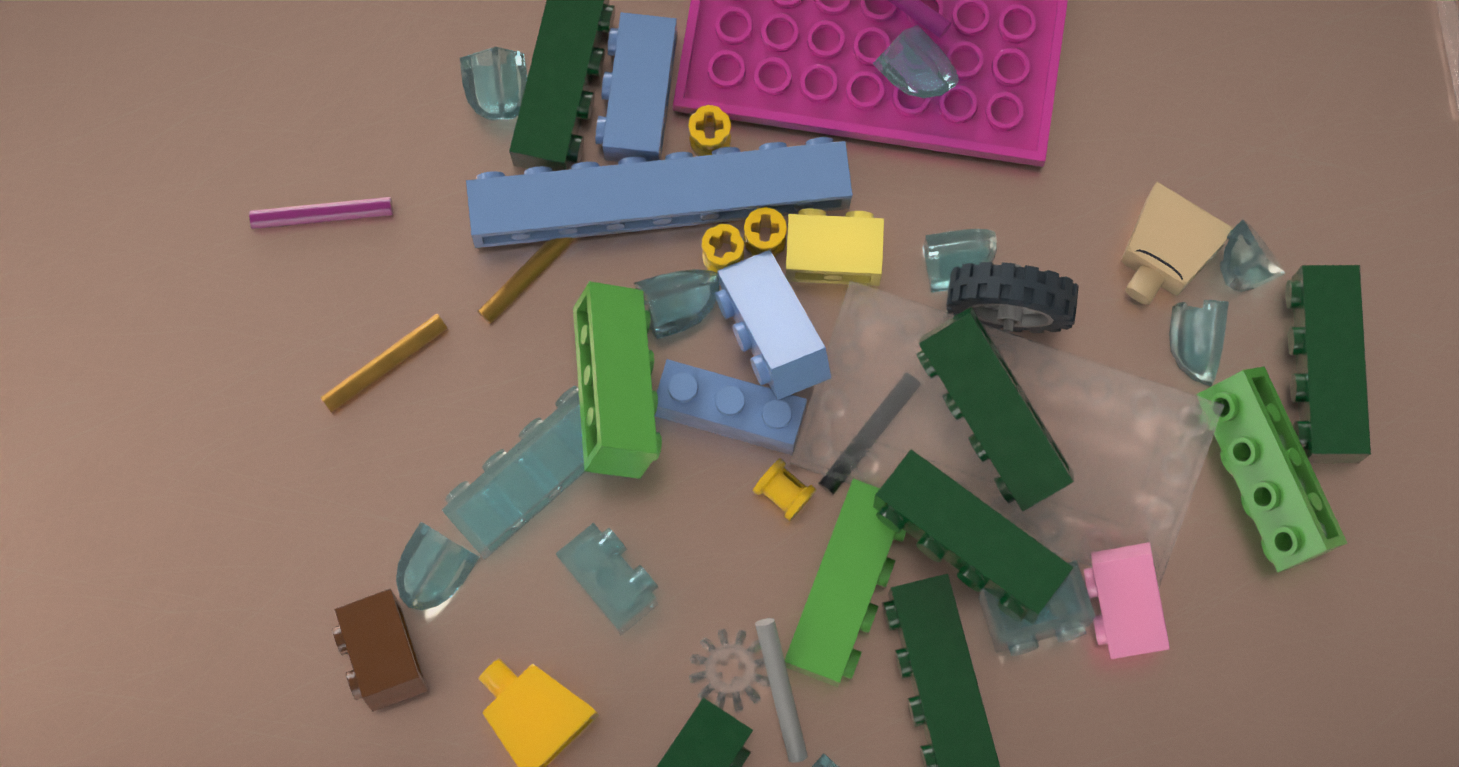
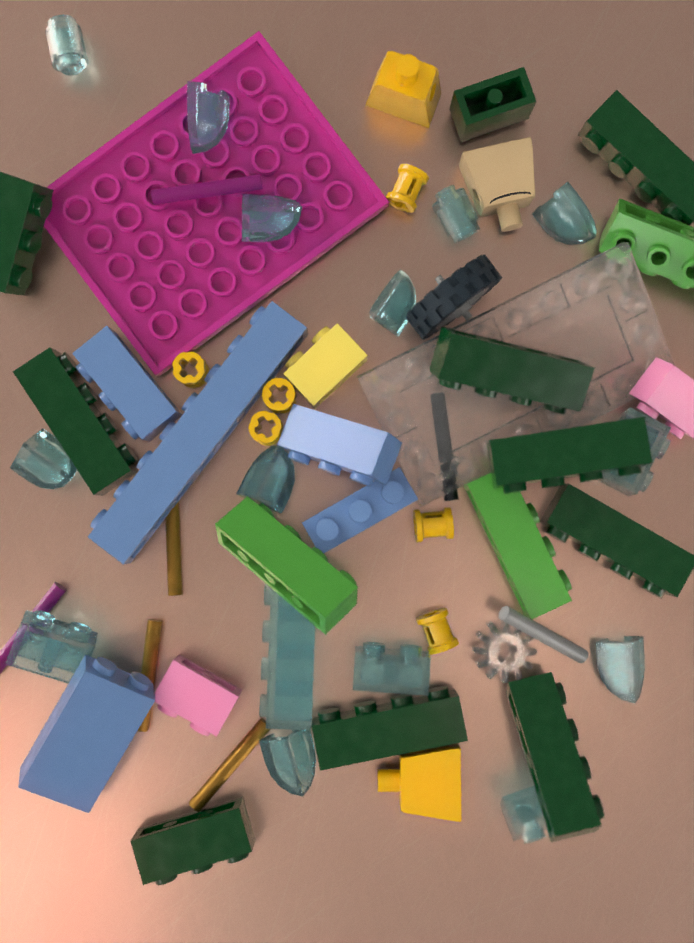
camera: 45 degrees left, 10 degrees up
reddish brown brick [332,588,428,712] -> none
clear light blue brick [1220,219,1286,292] -> none
none -> clear light blue brick [5,610,98,683]
none -> medium blue brick [18,654,155,813]
none -> dark green brick [130,797,255,885]
none -> bright pink brick [154,655,242,736]
none -> pearl gold bar [189,718,272,812]
none -> dark green brick [311,686,468,771]
none -> yellow torso [366,51,442,128]
none -> yellow bush [386,164,429,213]
none -> yellow bush [416,608,459,655]
none -> clear light blue brick [432,185,480,243]
none -> dark green brick [449,67,537,142]

